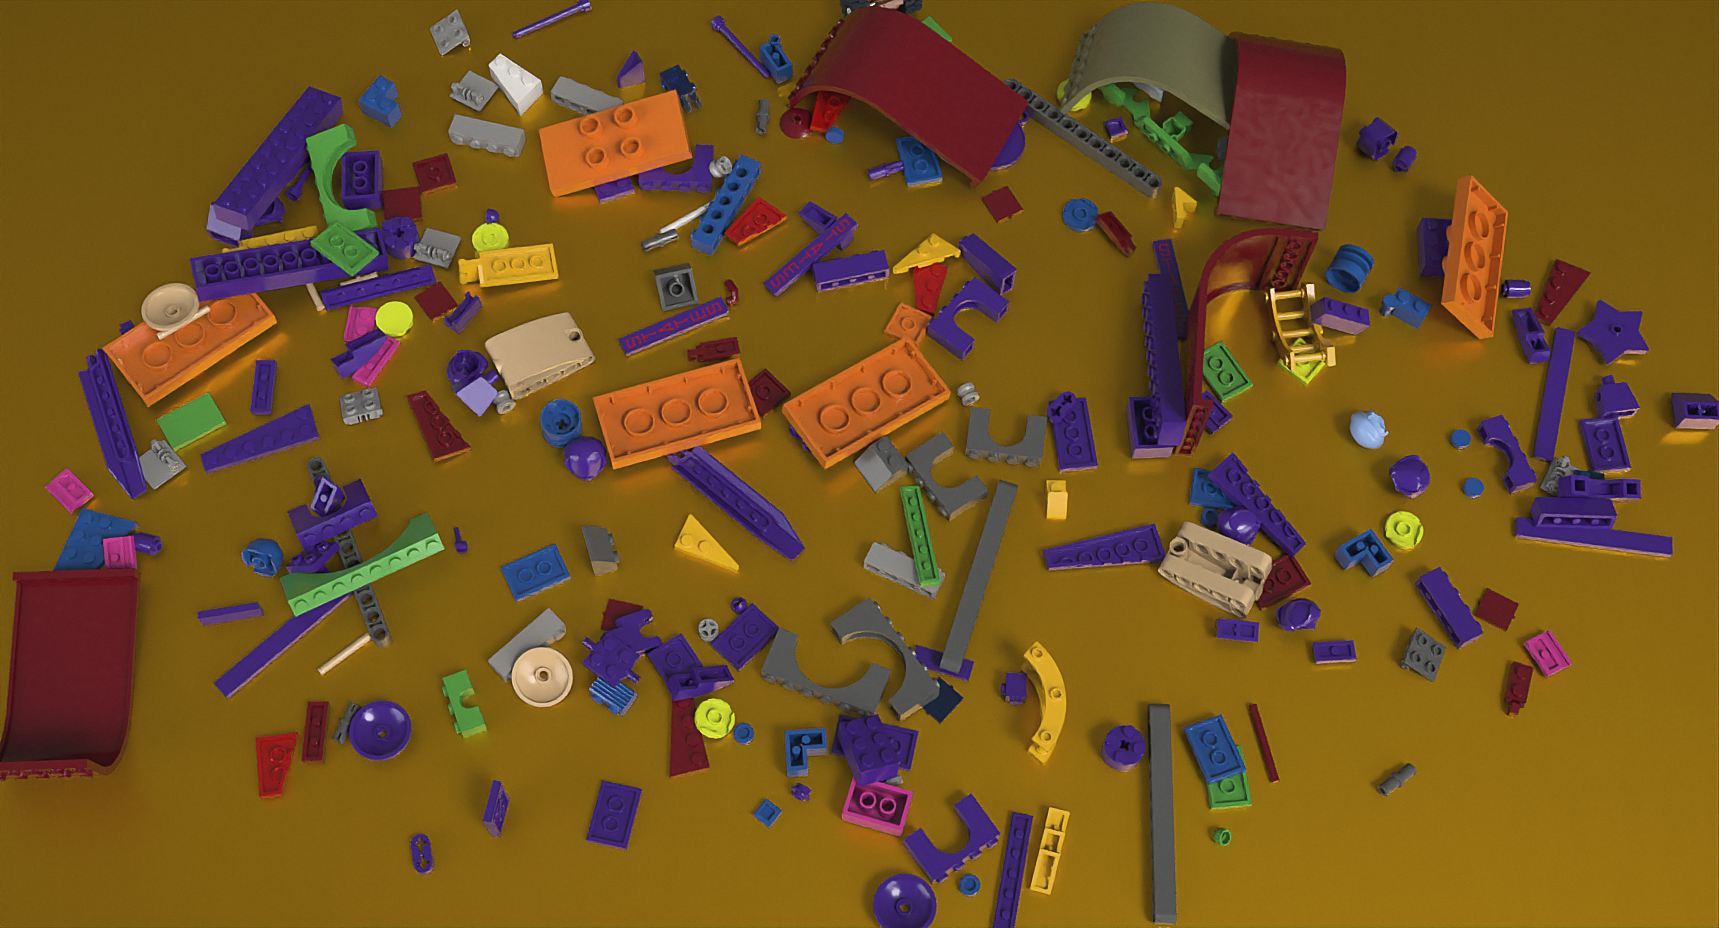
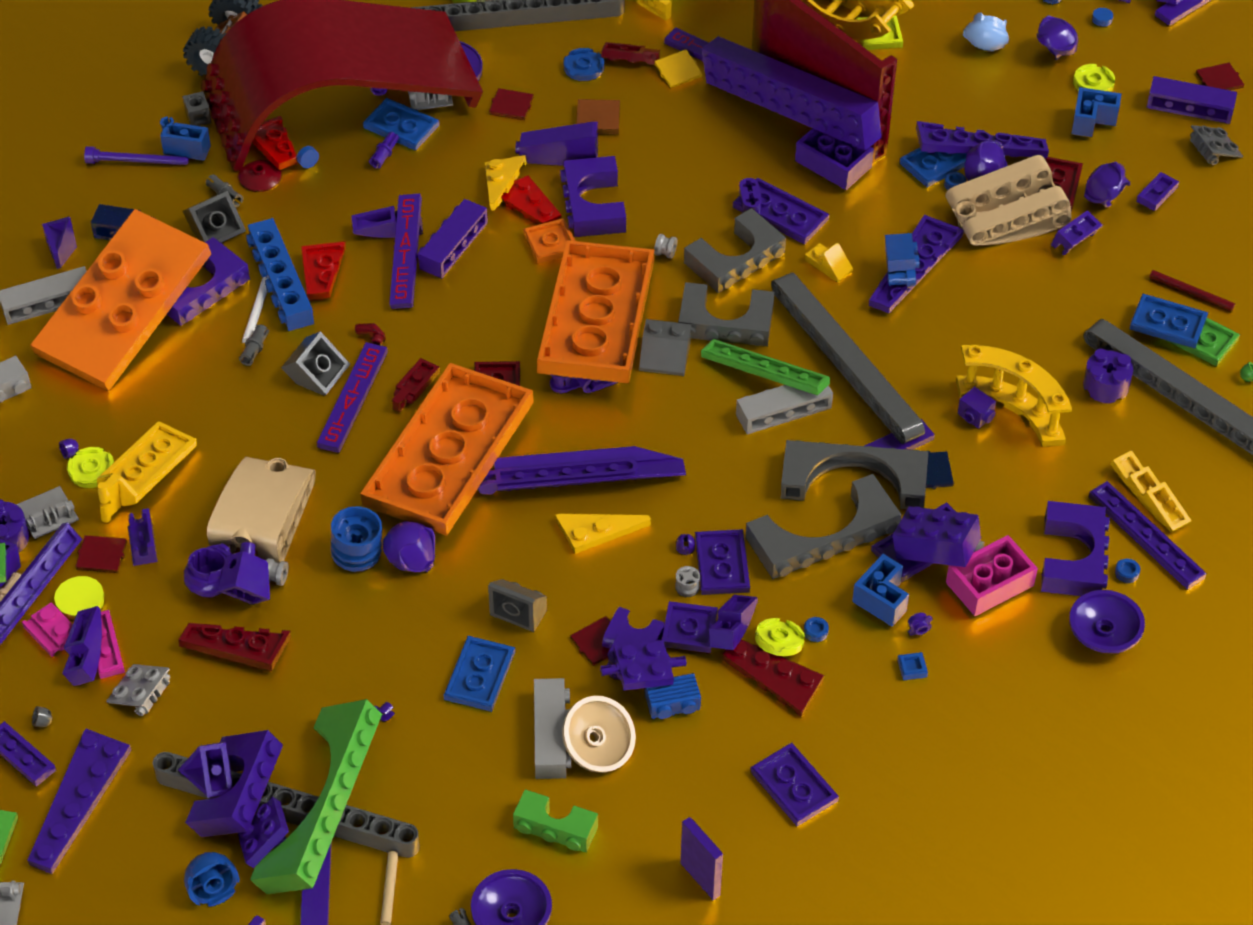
camera: 45 degrees left, 15 degrees down
dark purple plate [594,176,634,204] -> none
light grey wheel [709,156,732,178] -> none
none -> dark grey hinge [32,706,52,728]
none -> dark grey brick [182,91,212,126]
none -> dark grey slope [183,191,246,243]
none -> dark orange tile [577,99,620,135]
none -> yellow piece [654,50,703,89]
none -> blue hinge [885,233,919,287]

